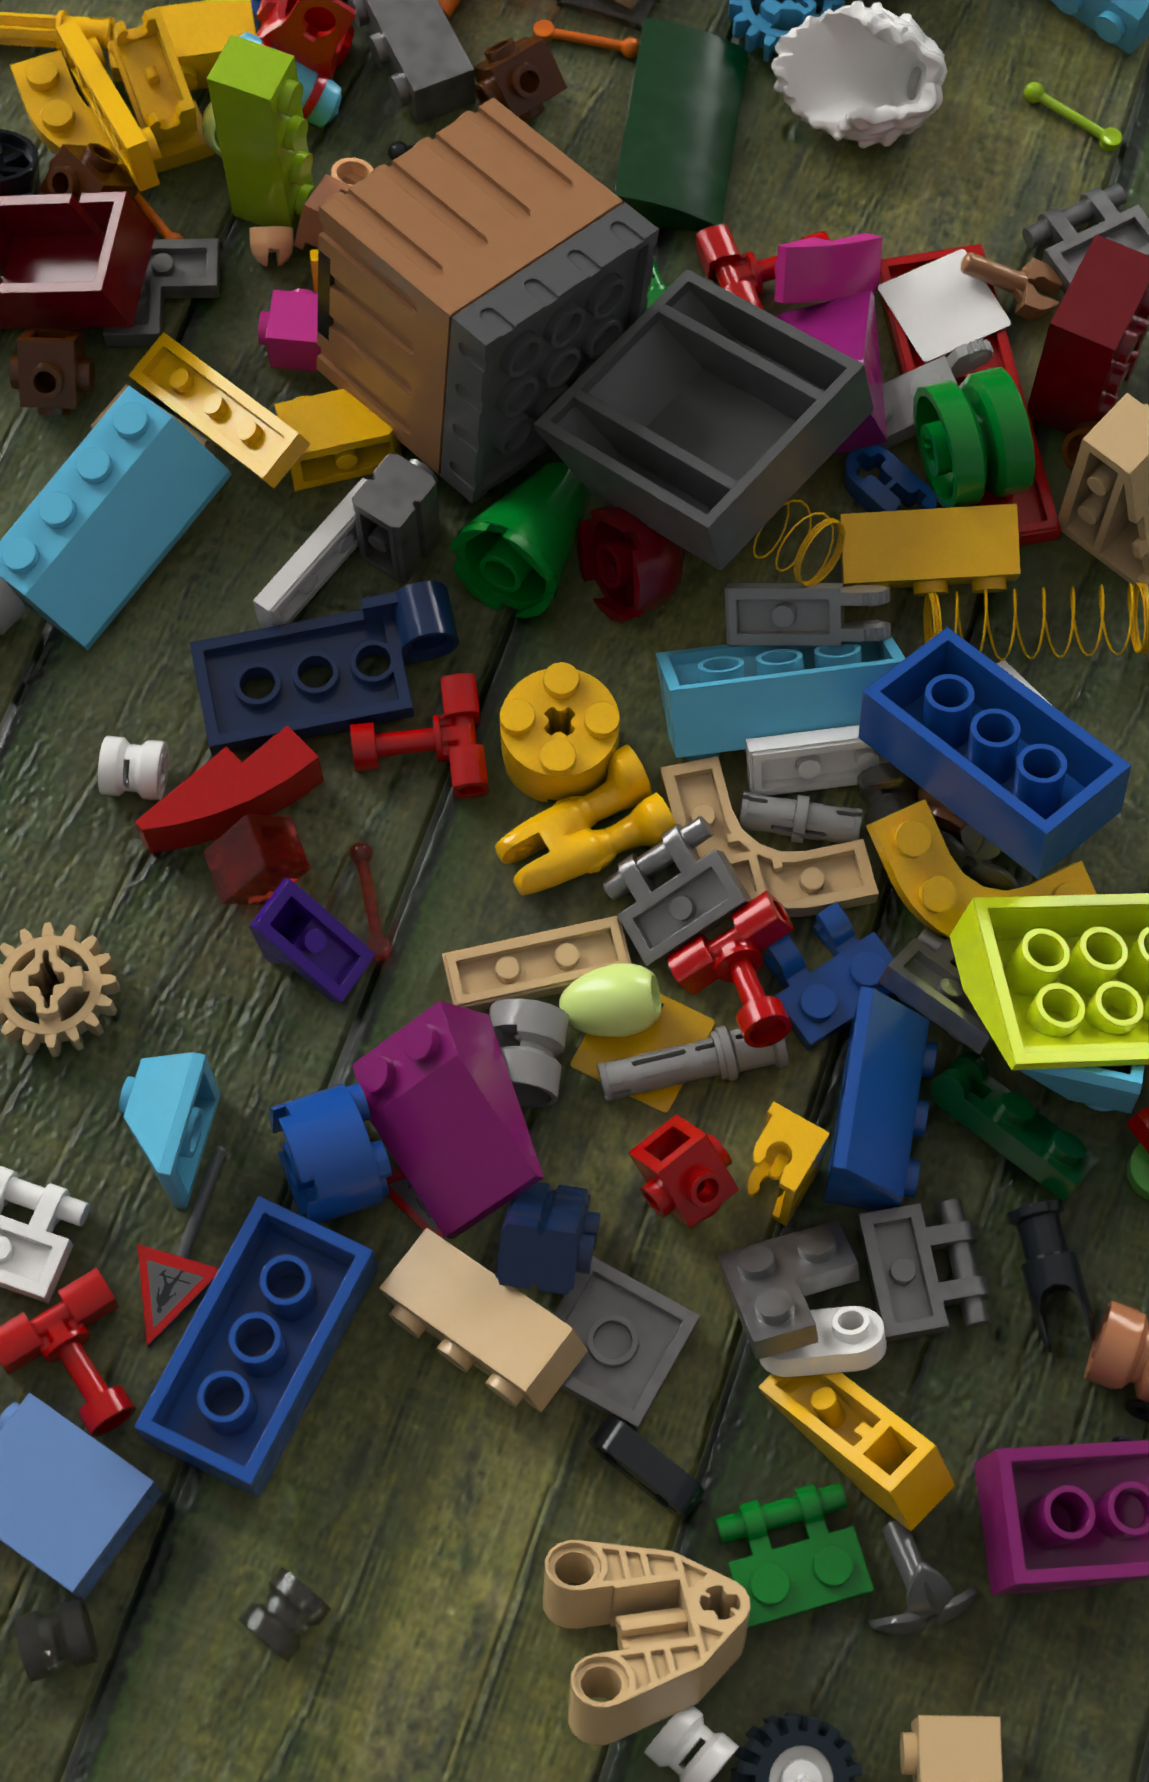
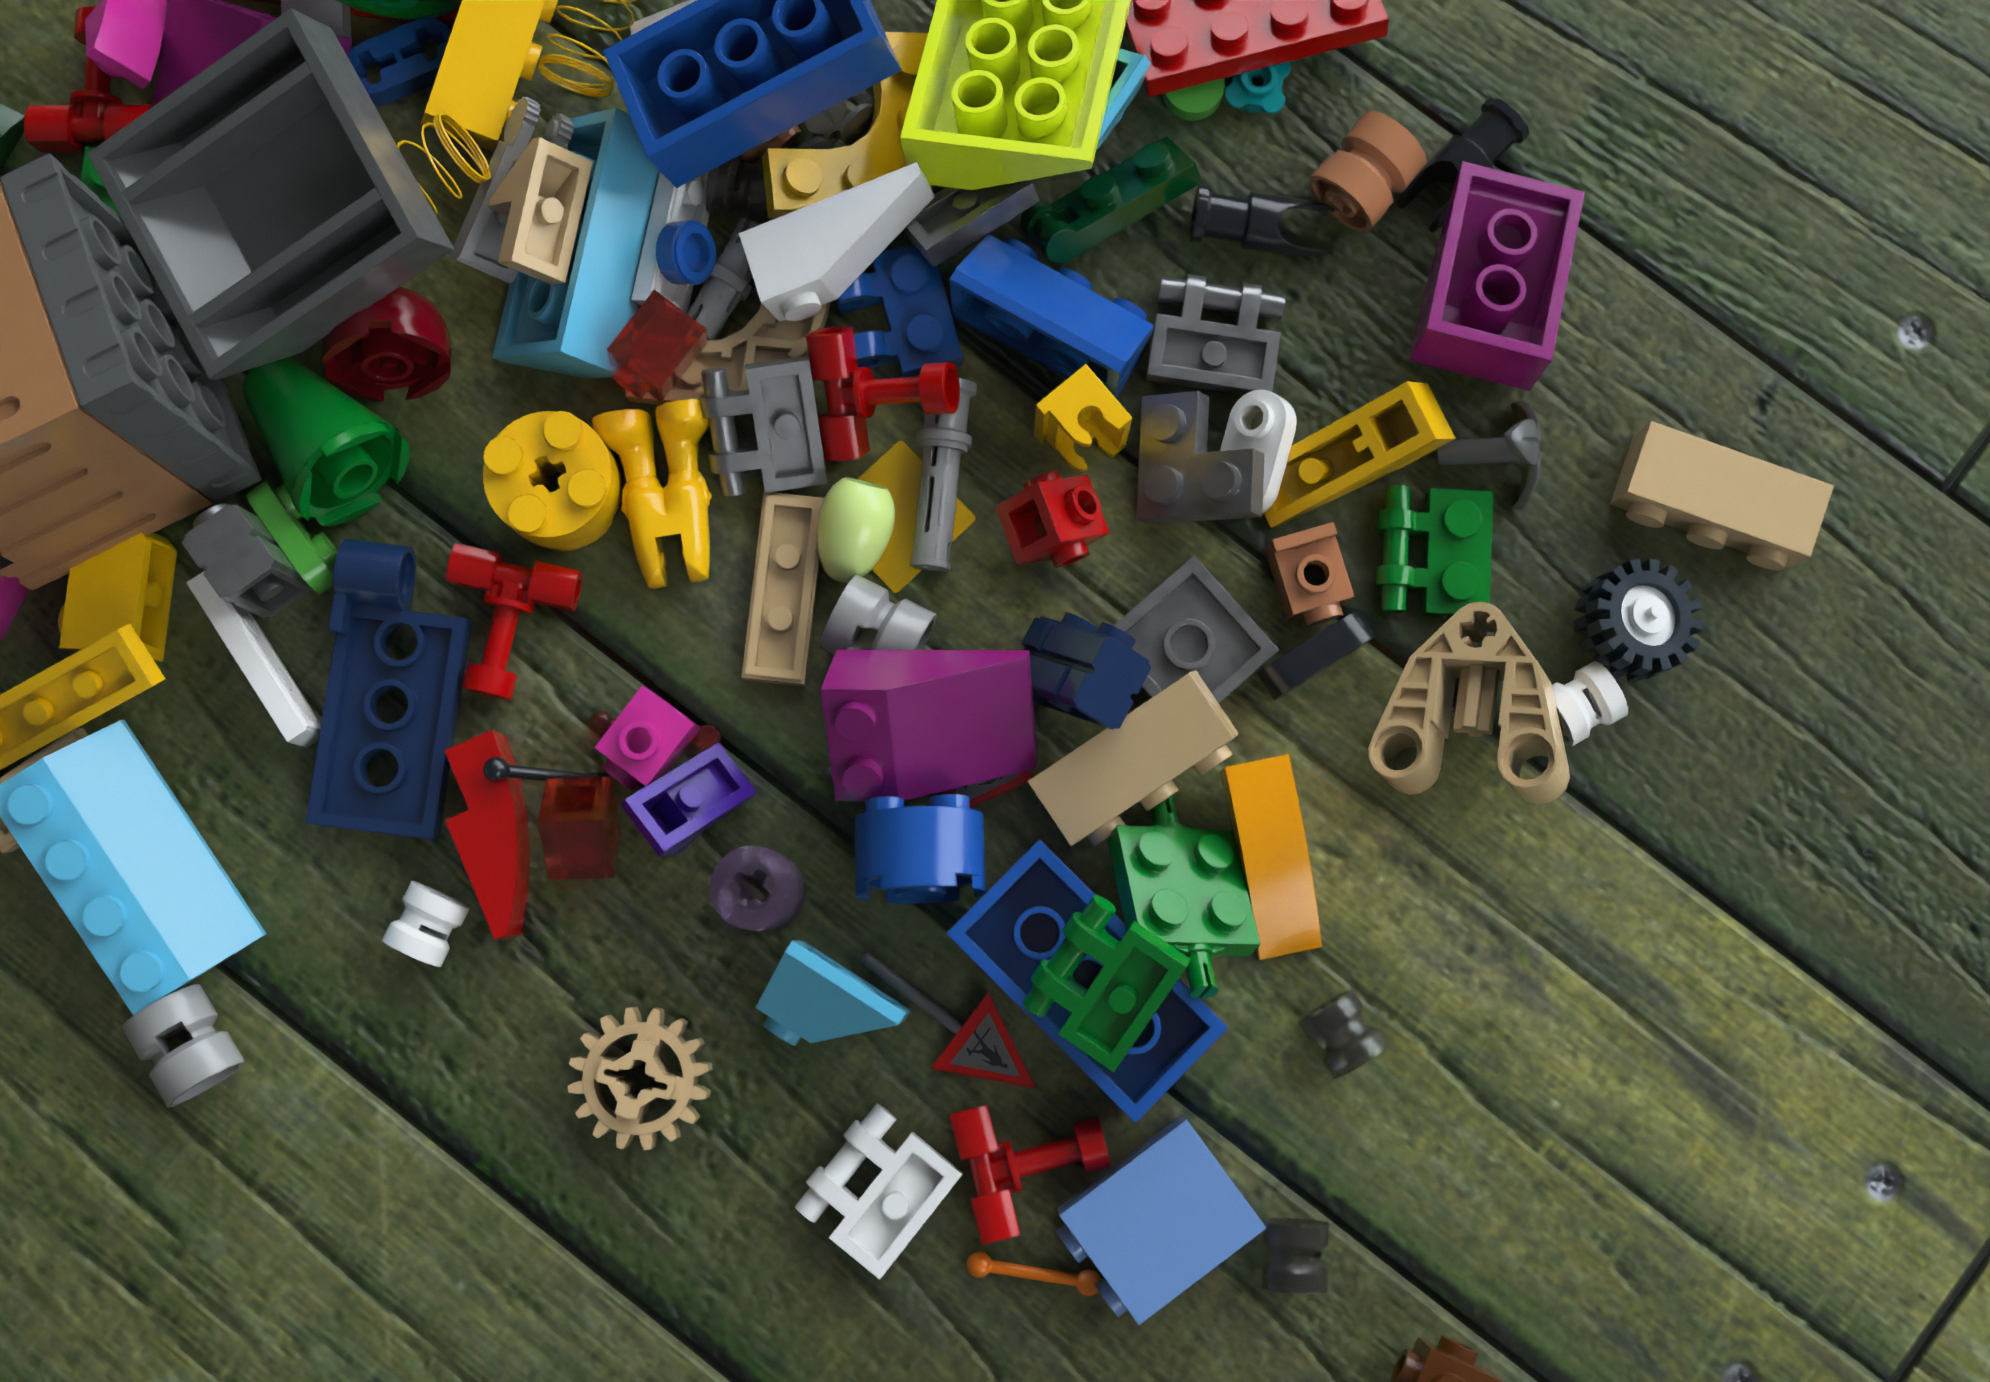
camera: 70 degrees left, 15 degrees up
none -> bright green plate [246,479,338,595]
none -> black hinge [483,757,610,789]
none -> tan slope [488,137,593,285]
none -> dark pink brick [594,685,701,790]
none -> clear red brick [607,289,707,402]
none -> blue tile [656,220,716,285]
none -> clear purple piece [710,845,805,931]
none -> white slope [739,162,935,322]
none -> green plate [1023,895,1191,1073]
none -> green plate [1107,795,1261,999]
none -> light orange slope [1220,754,1322,960]
none -> nougat brick [1265,522,1355,627]

